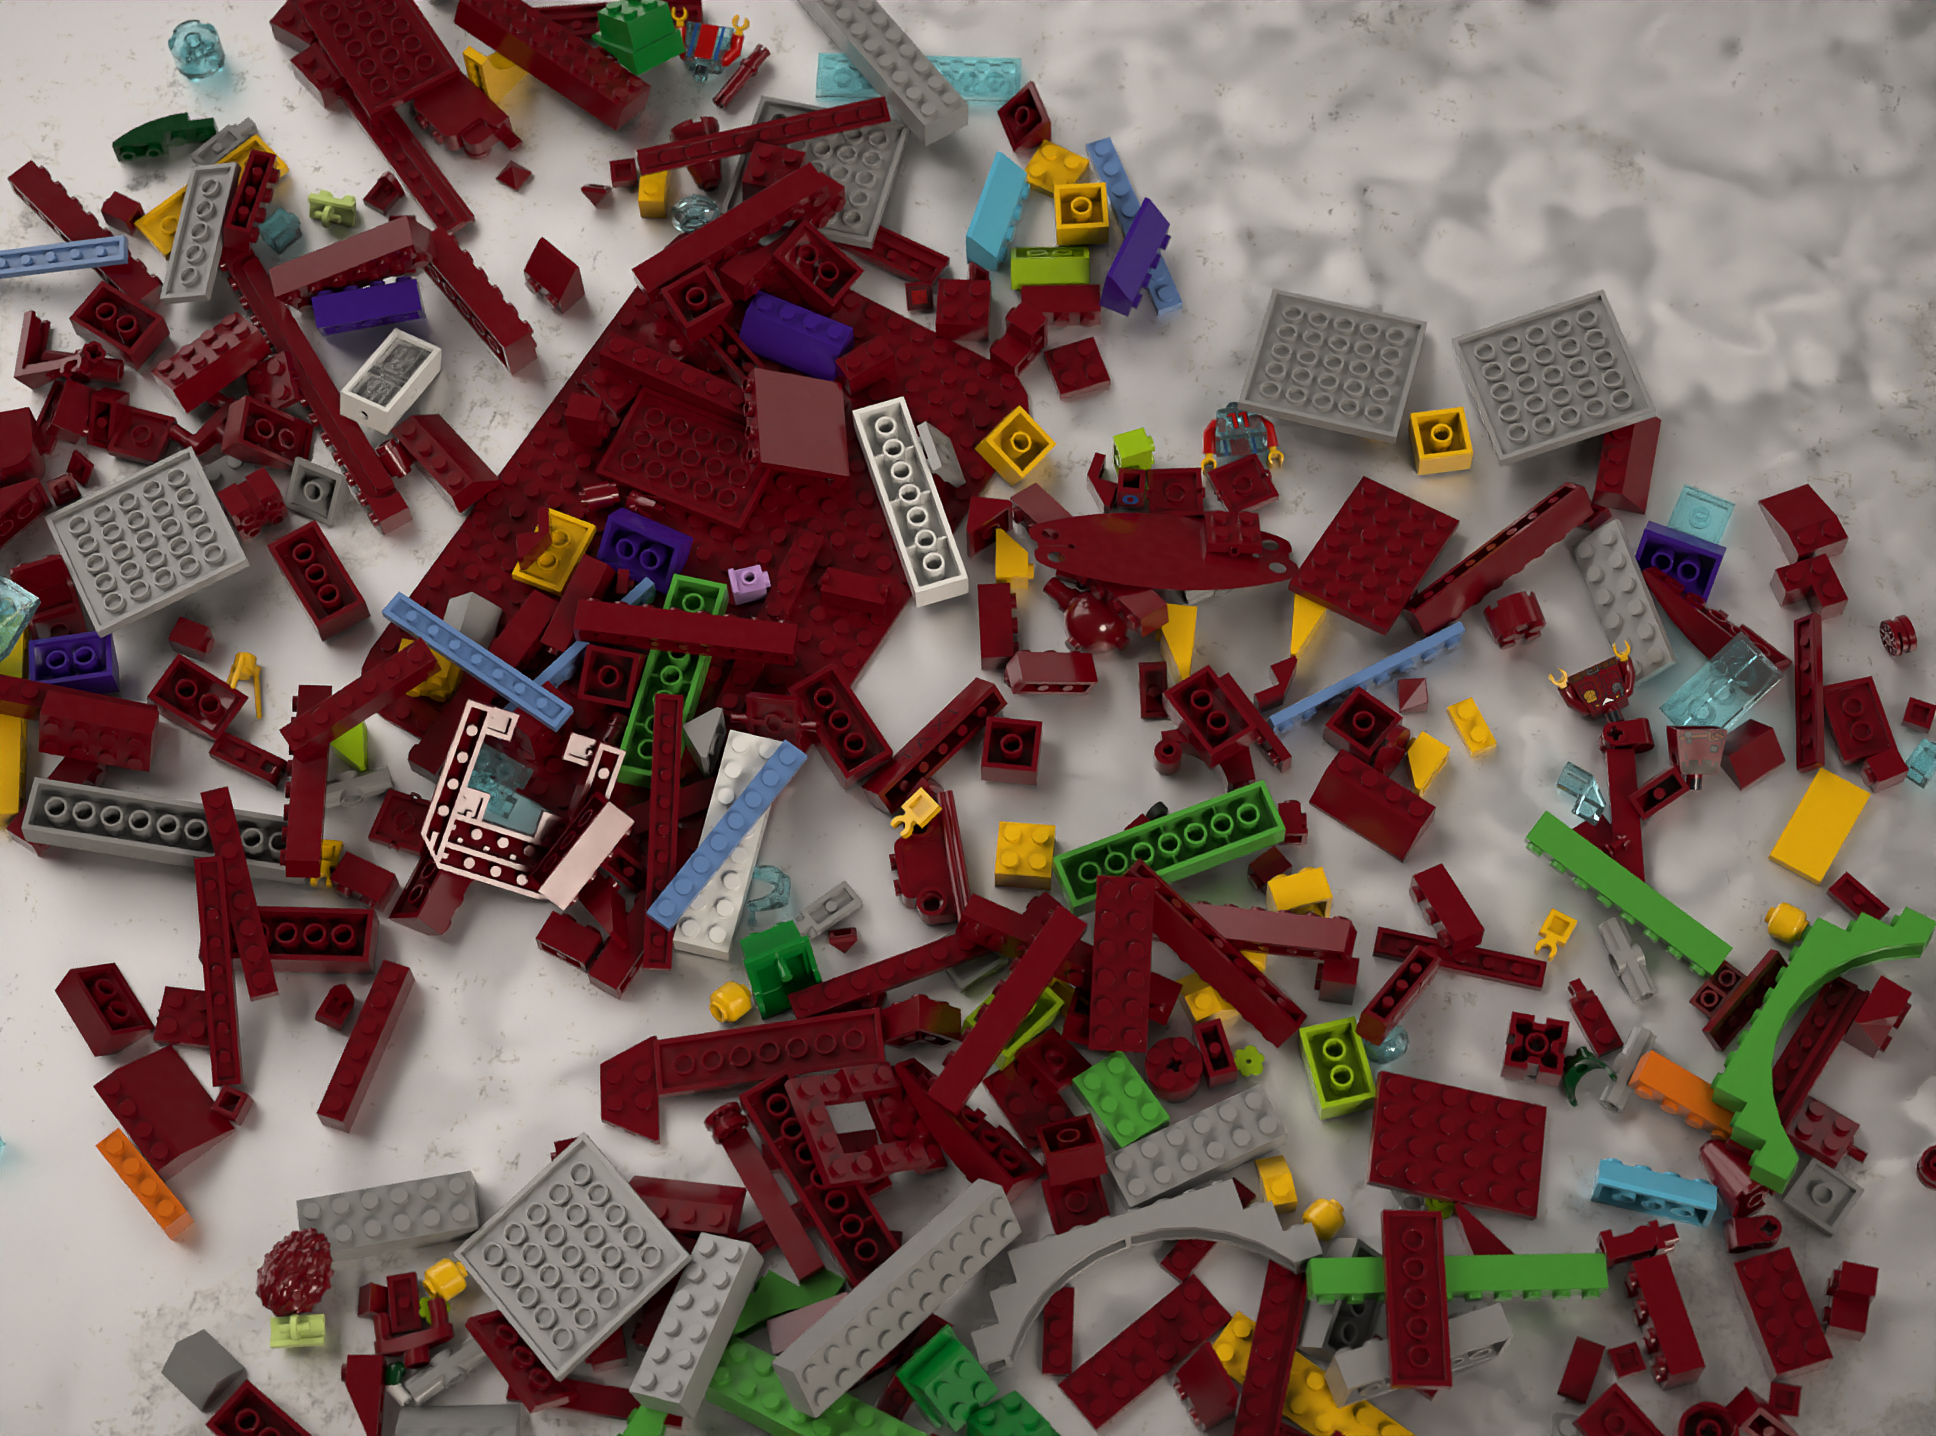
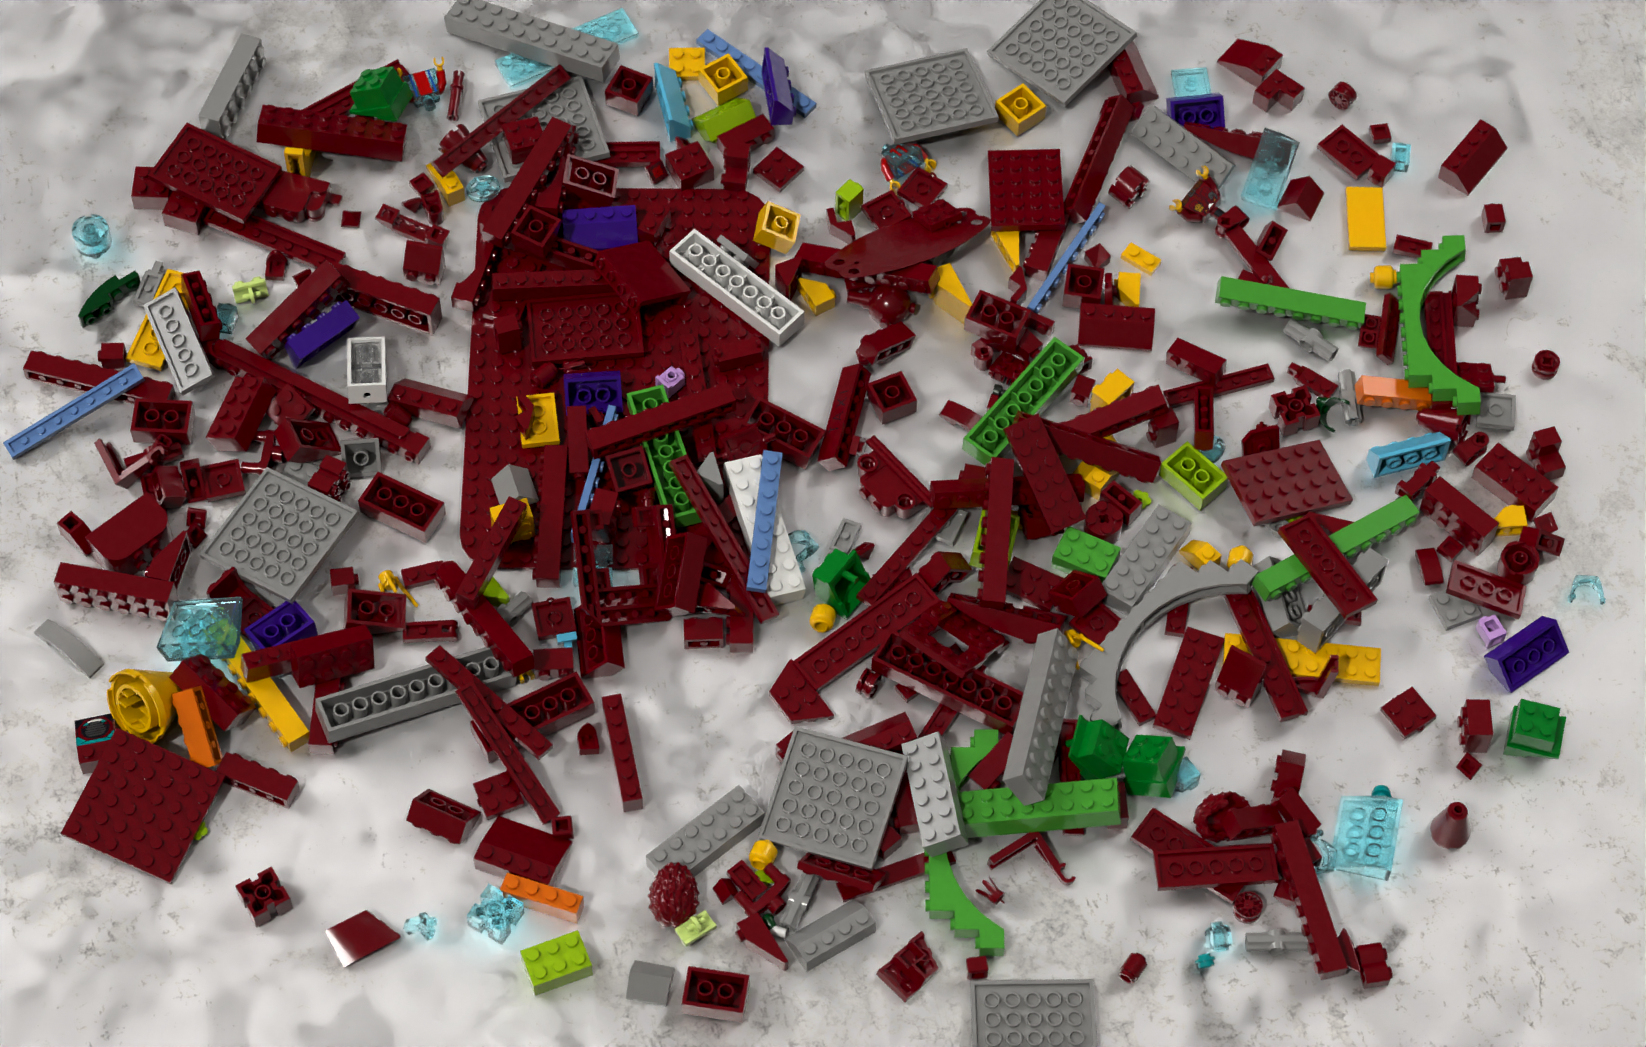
camera: 35 degrees left, 5 degrees down
medium blue plate [381,591,574,732] -> none
dark red tile [721,1127,826,1283] -> none
yellow plate [890,788,942,839] -> none
dark red brick [977,583,1019,670] -> none
yellow brick [994,821,1056,890] -> none
dark red slope [997,81,1051,153] -> none
dark red plate [1014,1027,1092,1096] -> none
dark red brick [1117,468,1146,509] -> none
dark red slope [1138,661,1169,718] -> none
yellow plate [1534,908,1578,962] -> none
clear light blue slope [1556,761,1606,826] -> none
dark red torso [1666,725,1727,790] -> none
dark red tile [1794,612,1825,773] -> none
none -> dark red slope [375,204,450,246]
none -> dark red hinge [401,560,454,590]
none -> dark red piece [419,190,444,225]
none -> dark red arch [451,209,498,312]
none -> clear light blue brick [466,884,524,945]
none -> lime brick [520,930,593,996]
none -> medium azure tile [556,631,577,648]
none -> dark red brick [605,65,653,116]
none -> dark red slope [939,400,982,432]
none -> dark red hinge [988,352,1030,386]
none -> dark red brick [1023,213,1069,282]
none -> yellow plant [1064,629,1104,670]
none -> dark red piece [1241,422,1280,456]
none -> yellow slope [1494,505,1528,537]

